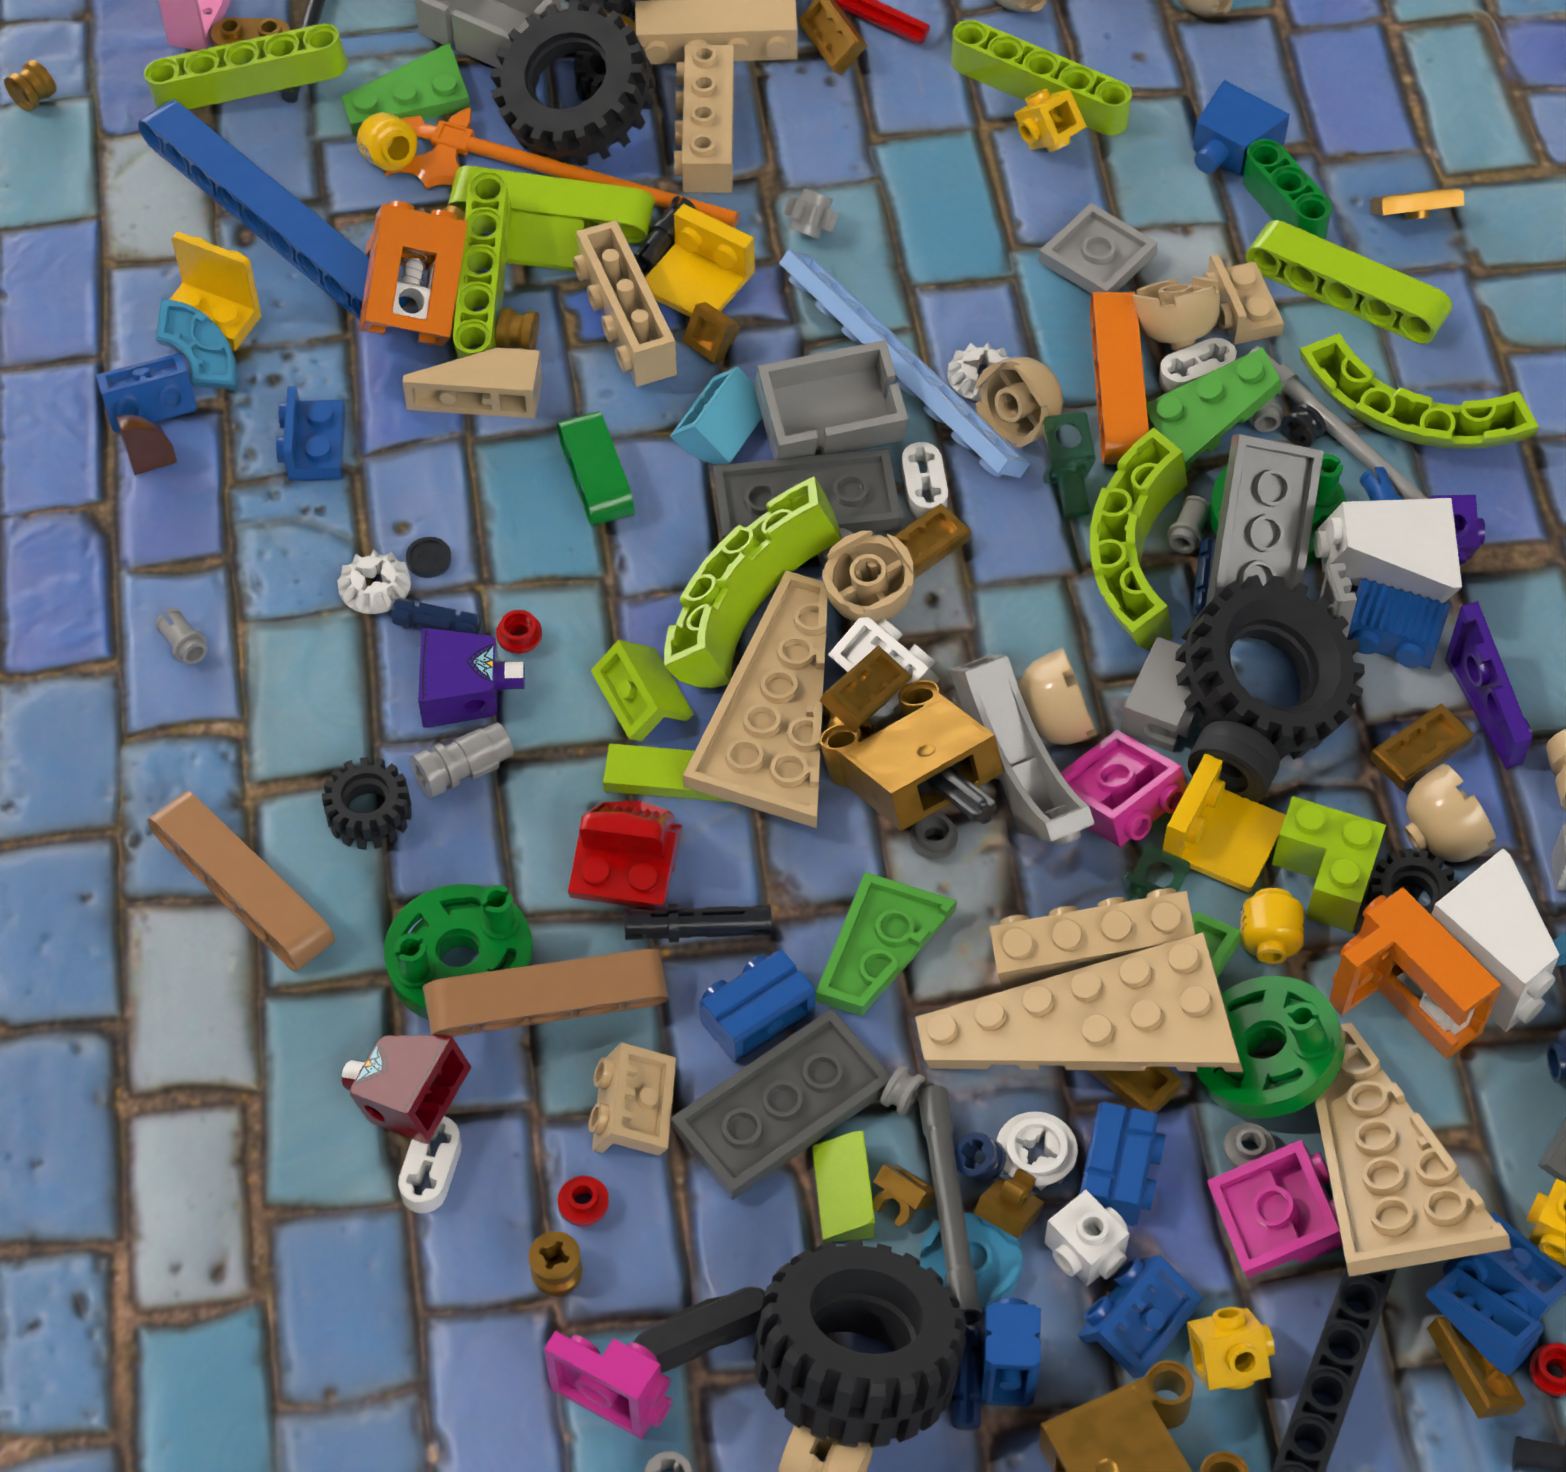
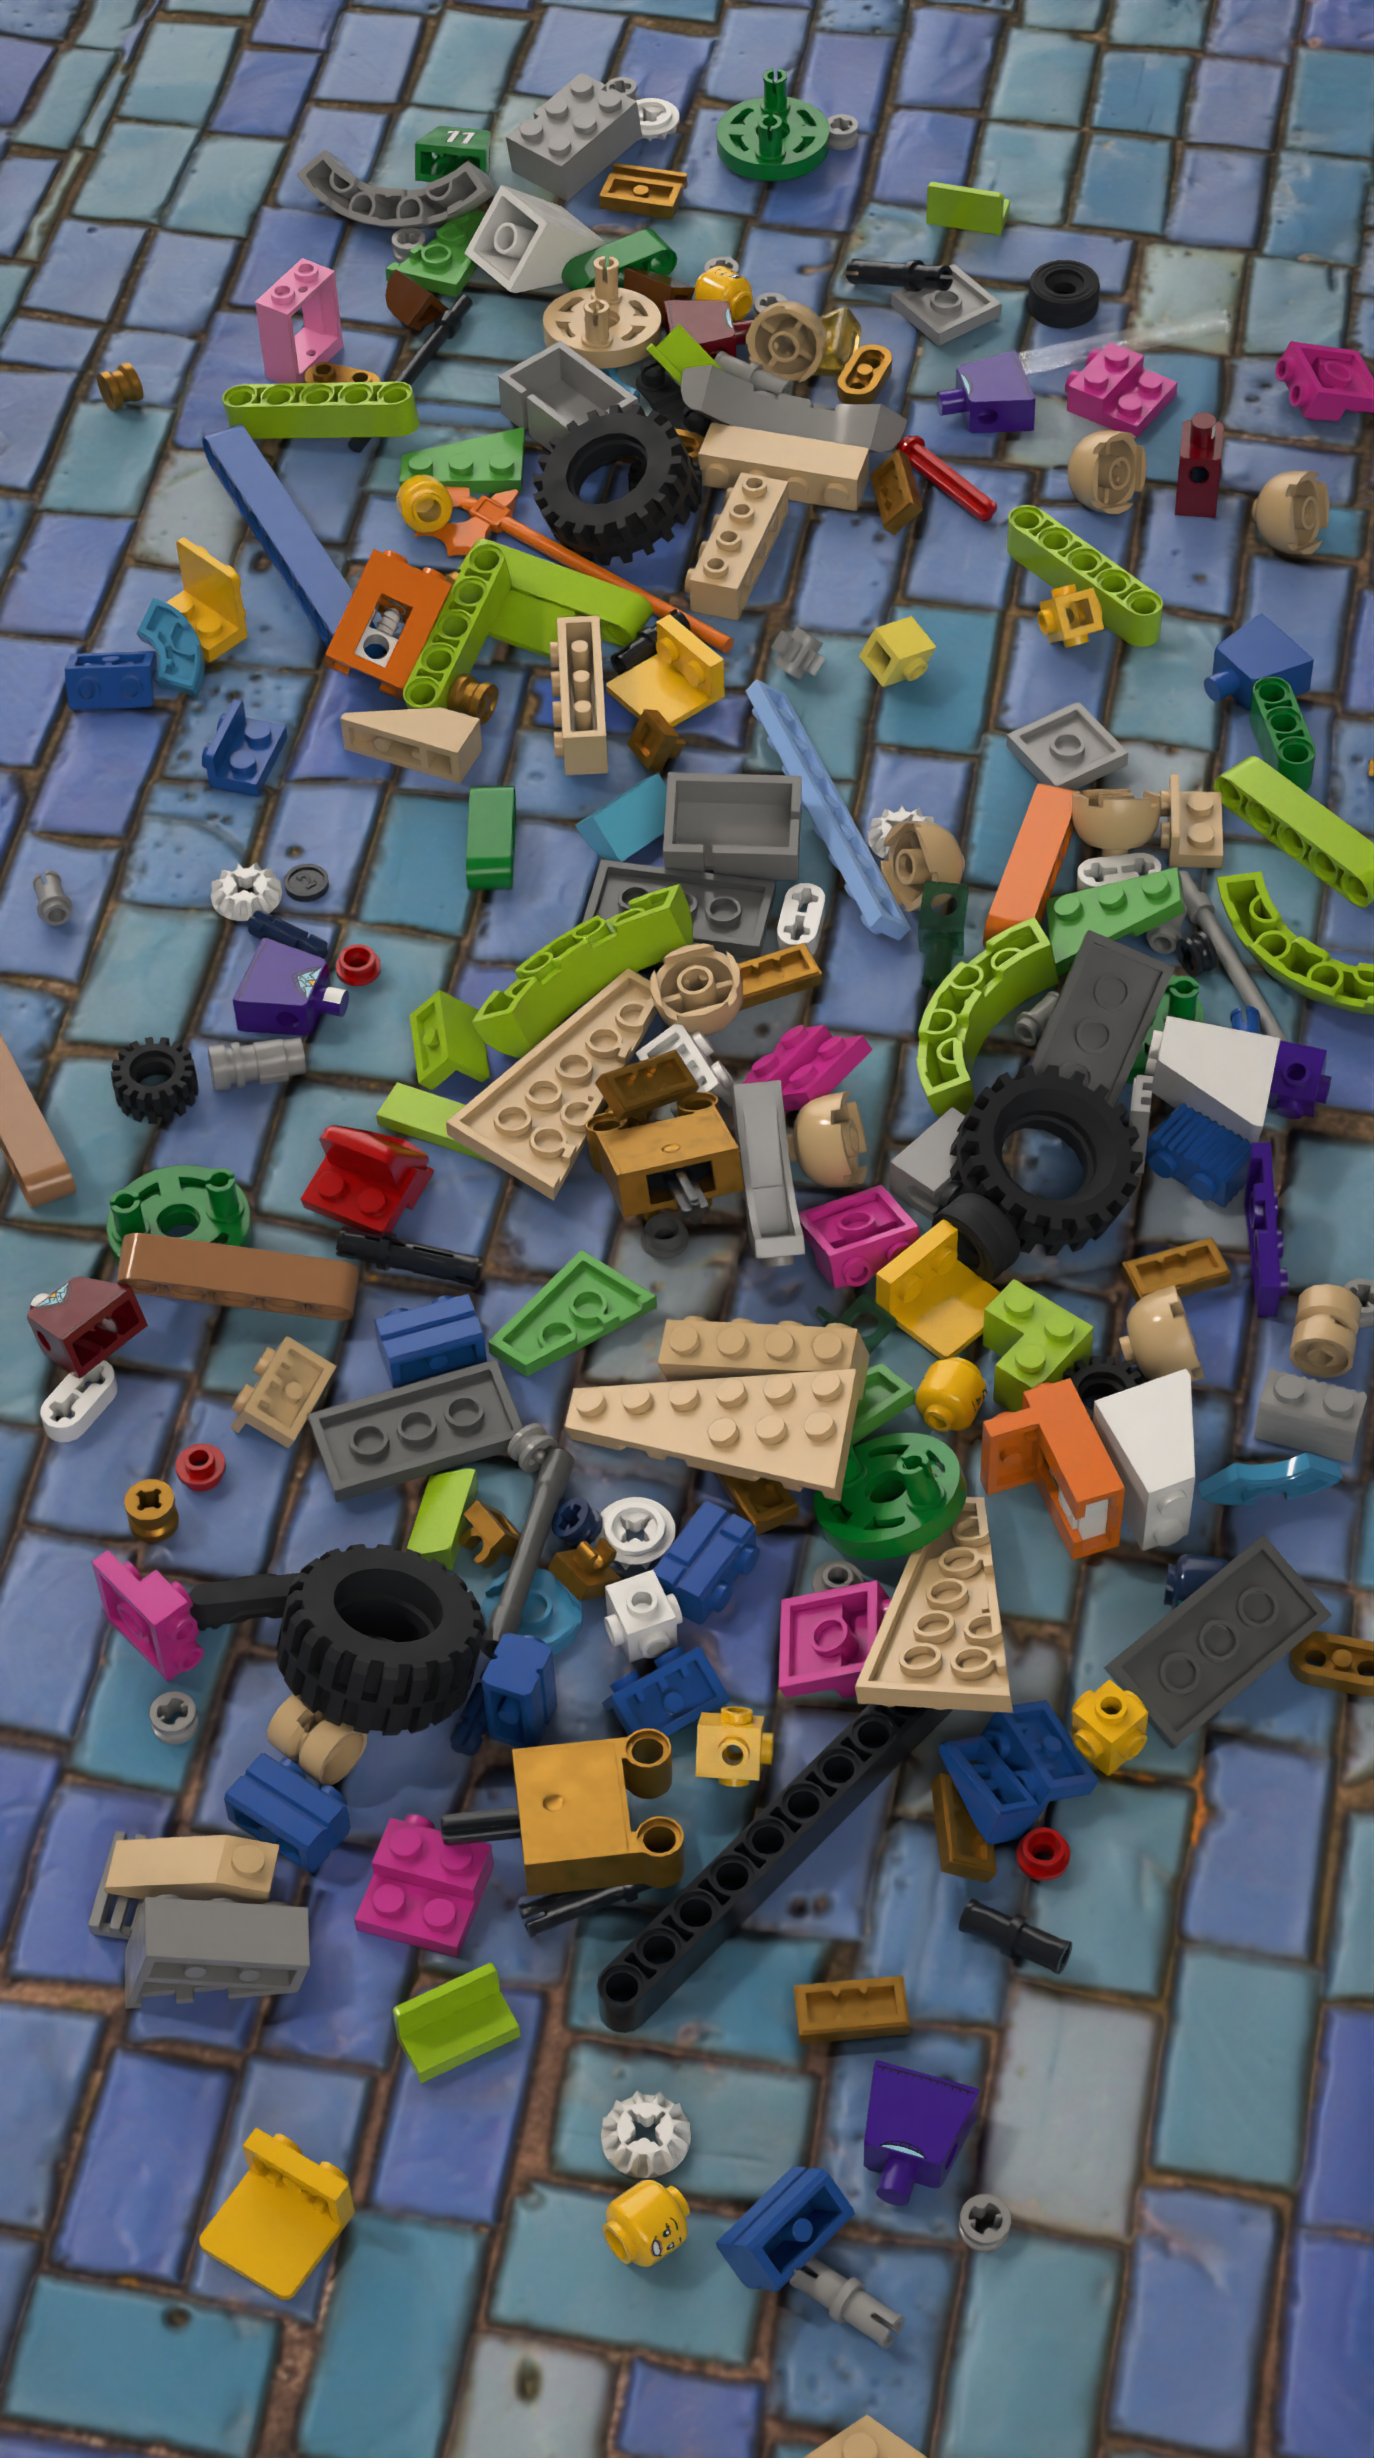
camera: 20 degrees right, 5 degrees down
reddish brown brick [116,414,177,475] -> none
none -> dark pink plate [742,1025,872,1111]
none -> light yellow brick [859,616,936,687]

